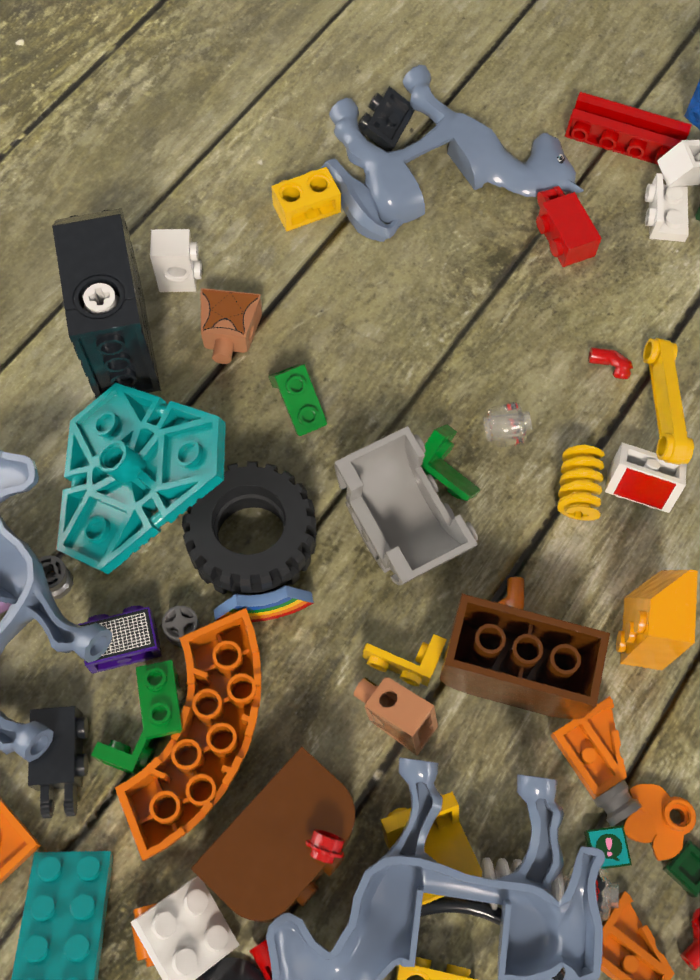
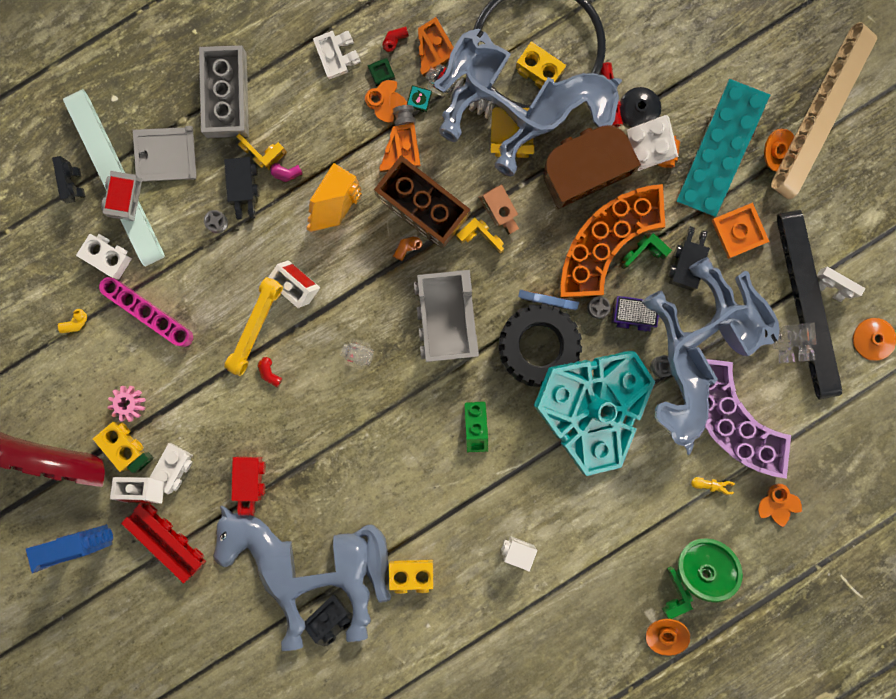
camera: 150 degrees left, 20 degrees up
black piece [52,208,161,399] -> none
green bracket [136,660,183,739] -> none
torso [200,288,262,364] -> none
red plate [305,829,345,864] -> none
green bracket [421,424,480,501] -> none
yellow piece [557,445,605,521] -> none

